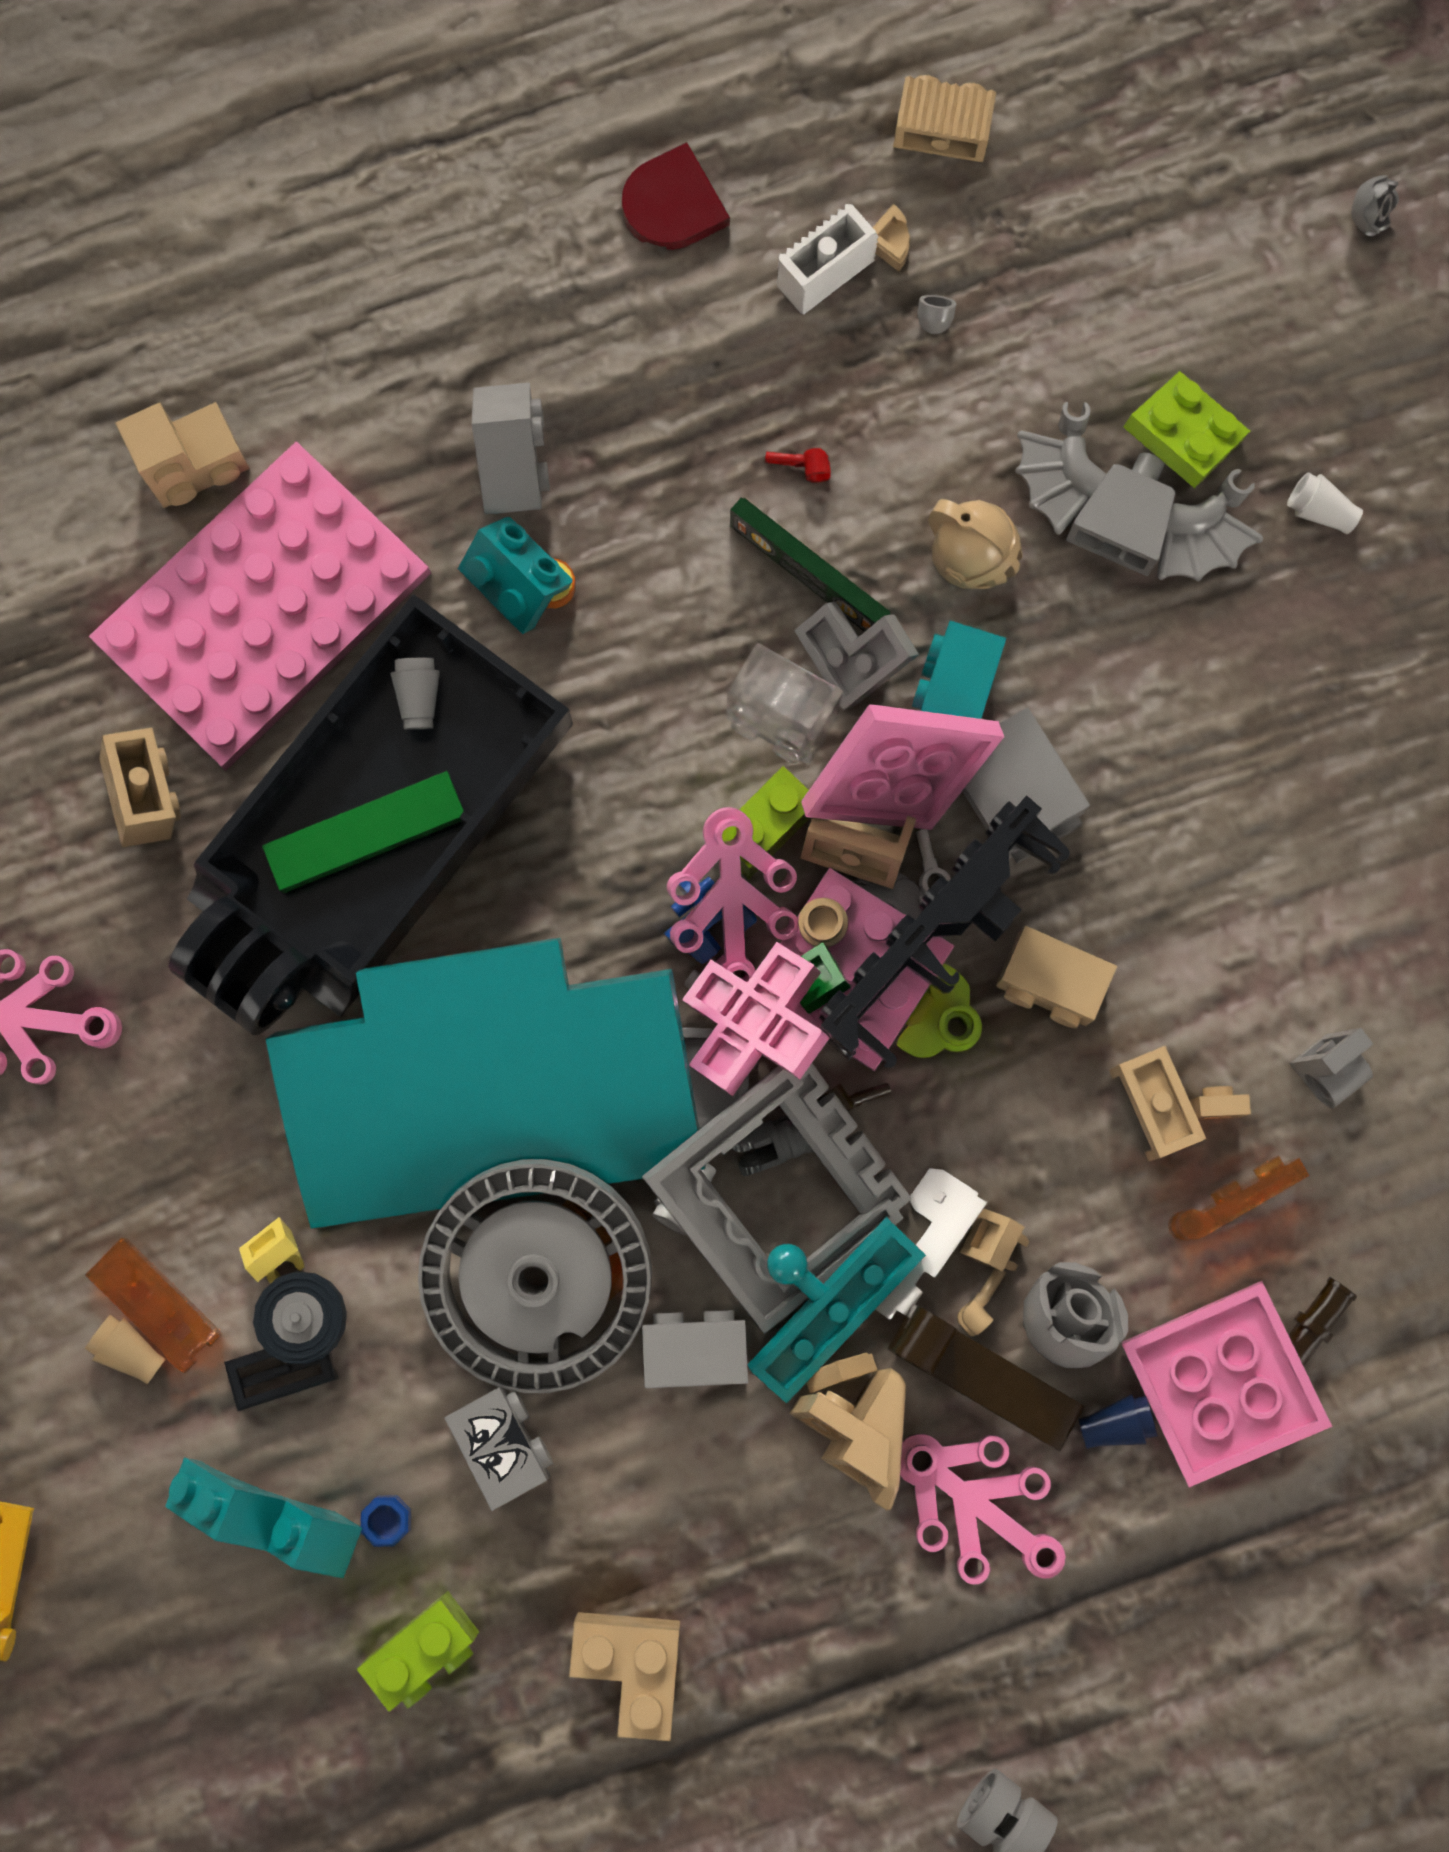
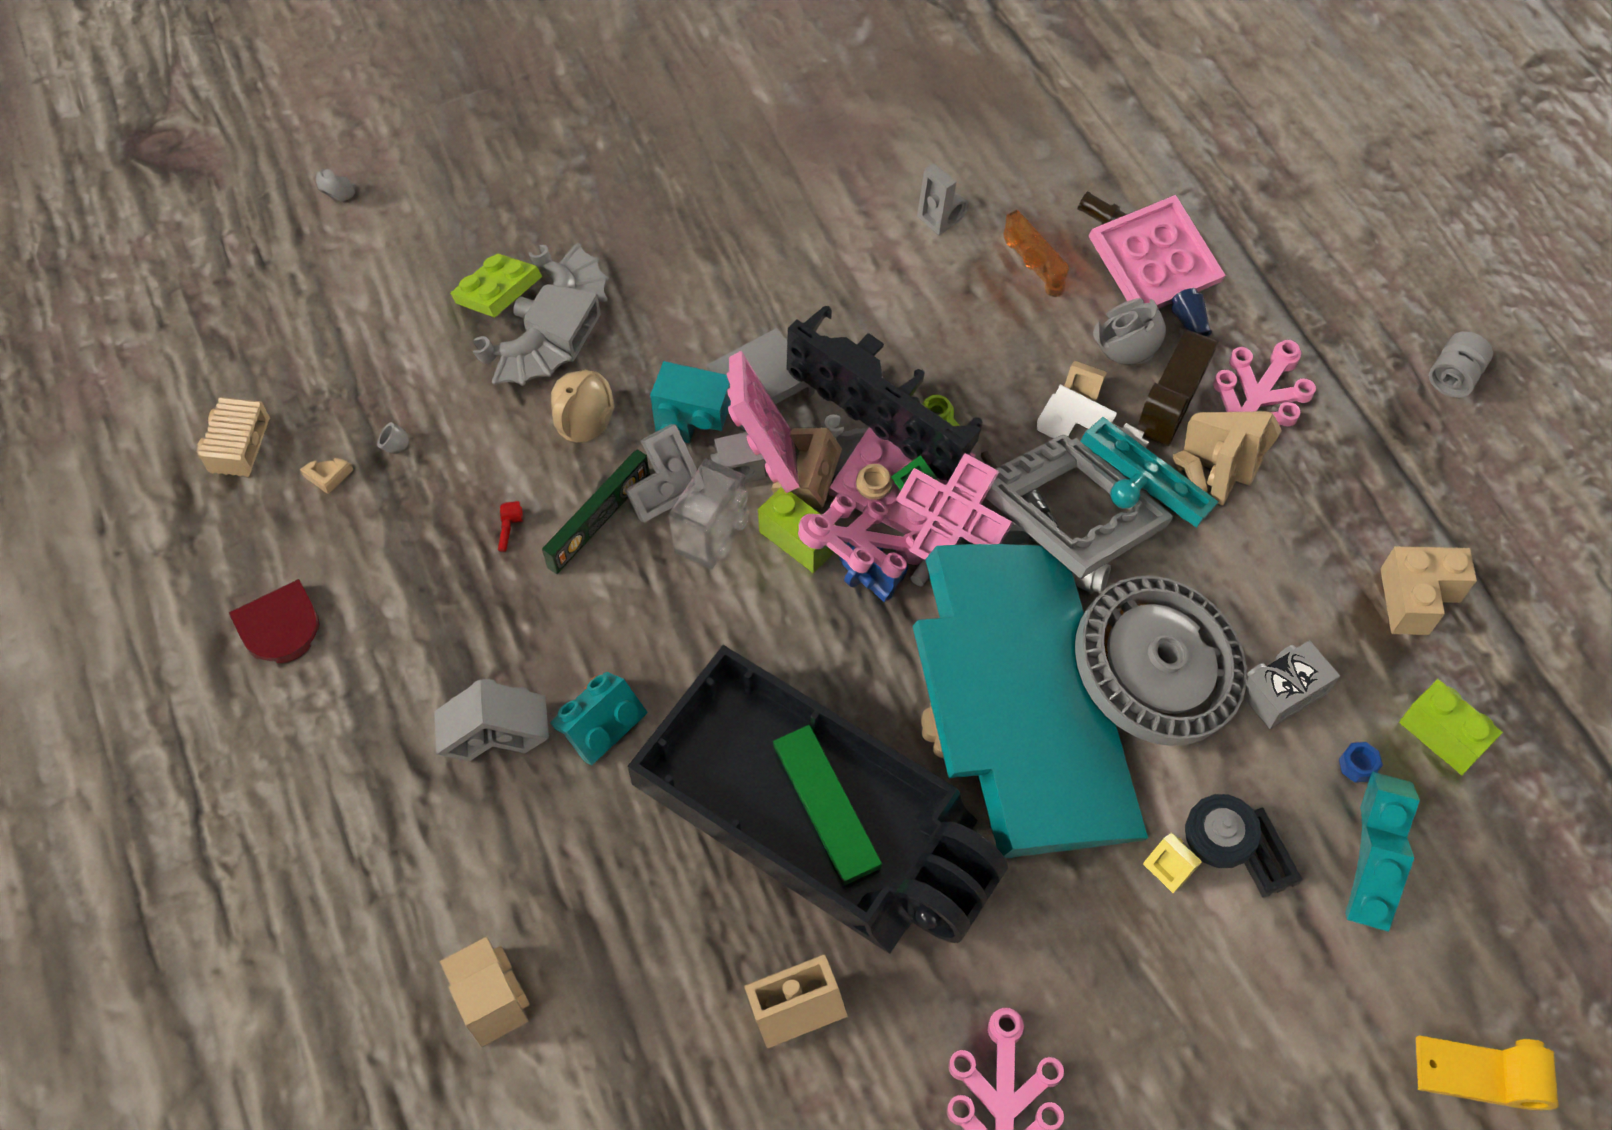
camera: 90 degrees left, 20 degrees down
clear orange plate [85,1238,222,1373] -> none
tan cone [85,1315,166,1385] -> none
bright pink plate [89,441,431,771] -> none
light grey cone [390,658,440,730] -> none
light grey brick [642,1310,748,1388] -> none
white brick [777,204,879,314] -> none
tan hand [957,1269,1006,1337] -> none
tan brick [995,926,1117,1029] -> none
tan panel [1109,1046,1206,1161] -> none
tan plate [1190,1086,1251,1120] -> none
white cone [1287,472,1363,534] -> none

